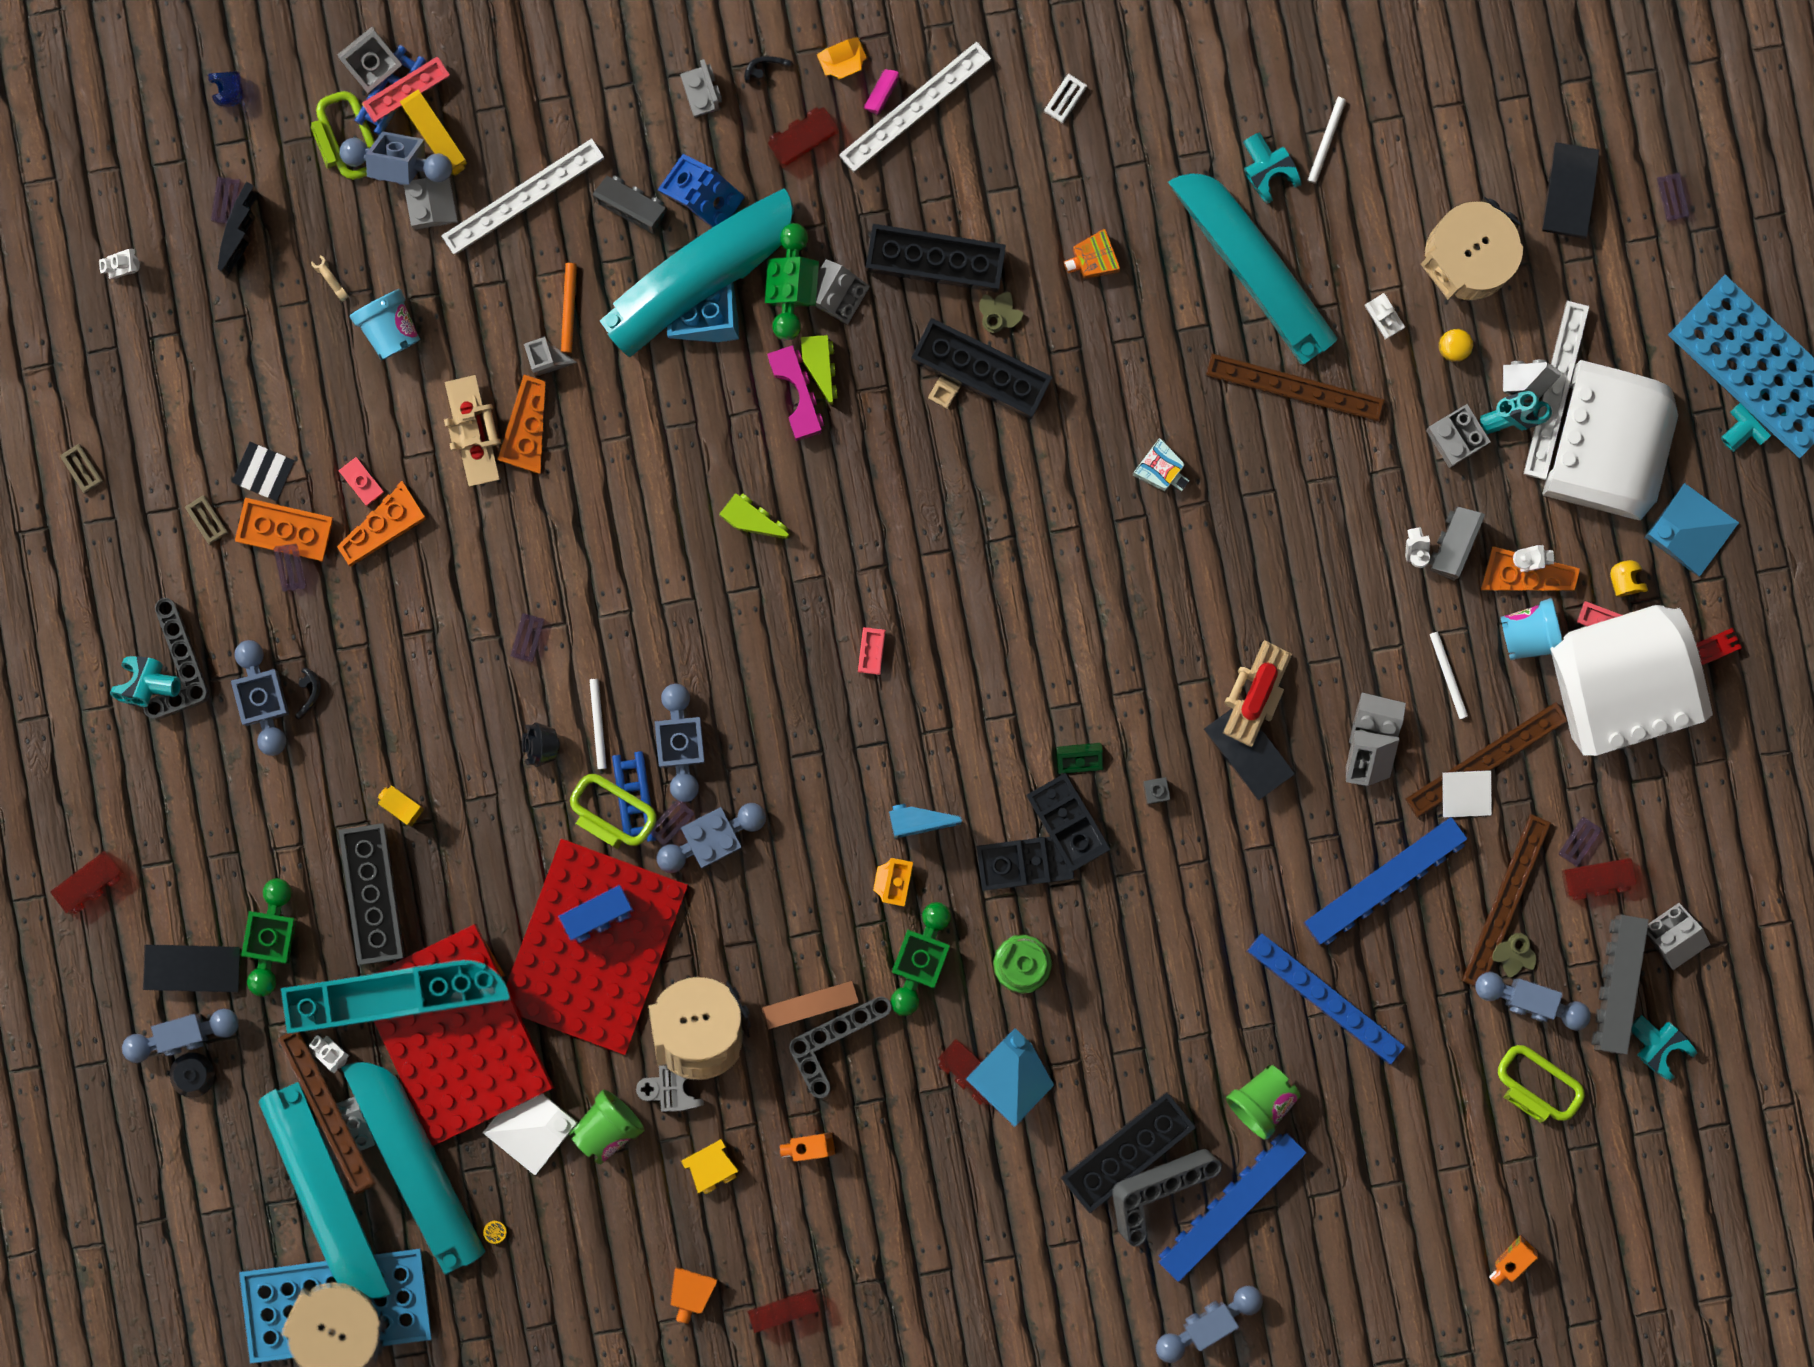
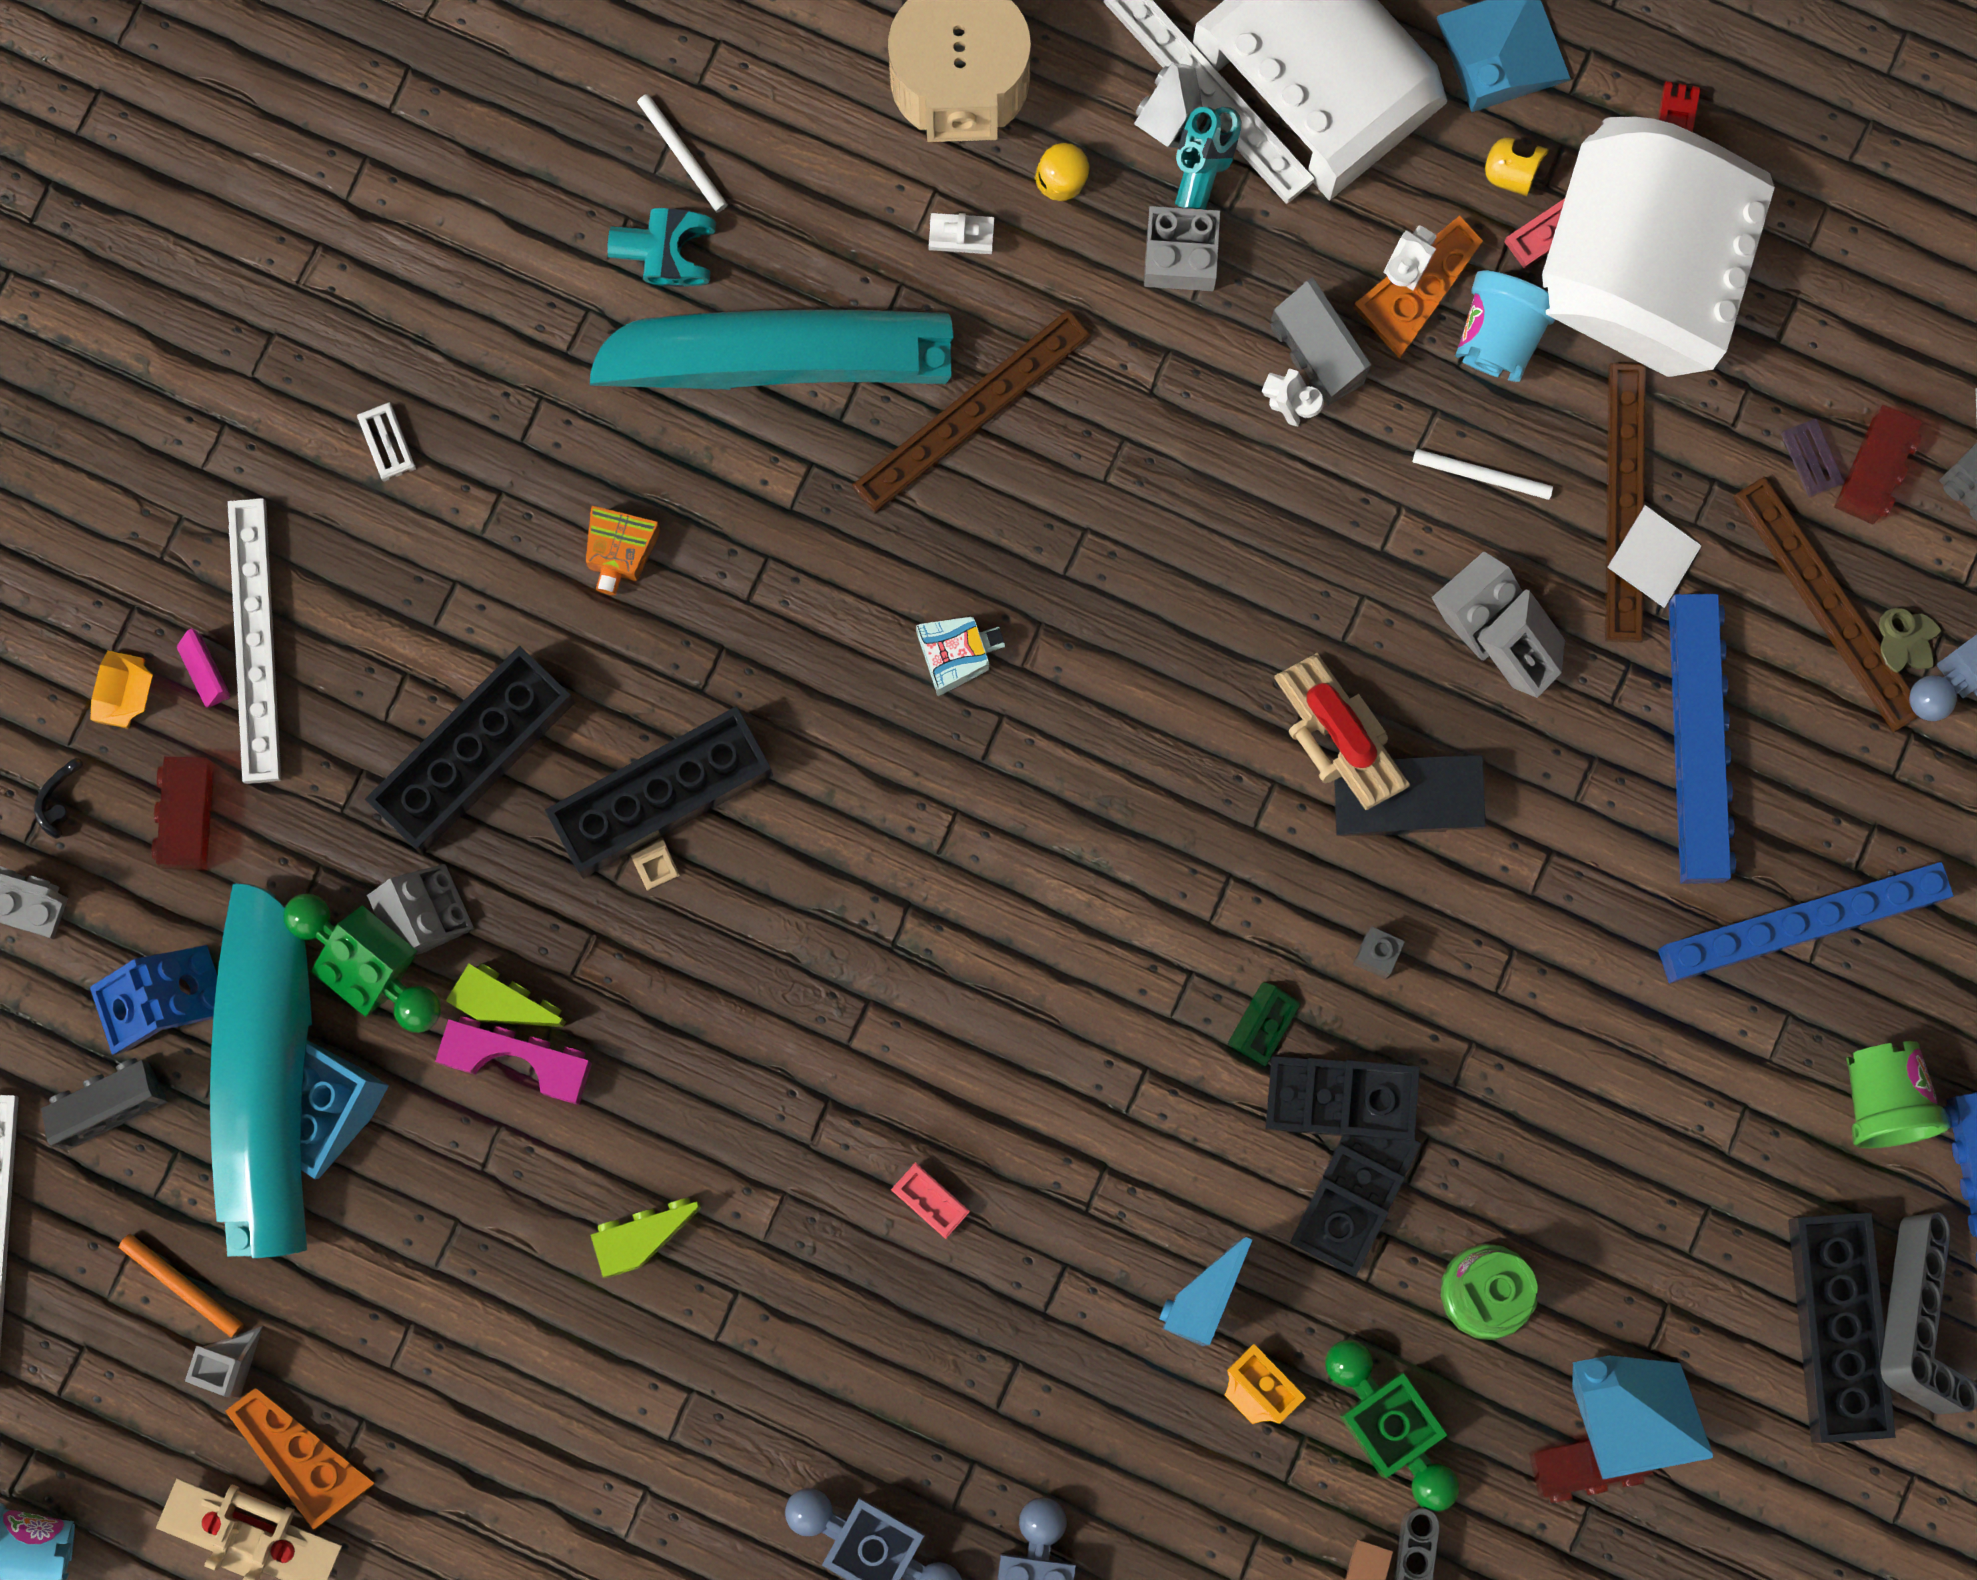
camera: 55 degrees left, 5 degrees down
olive plate [979,292,1023,333] -> none

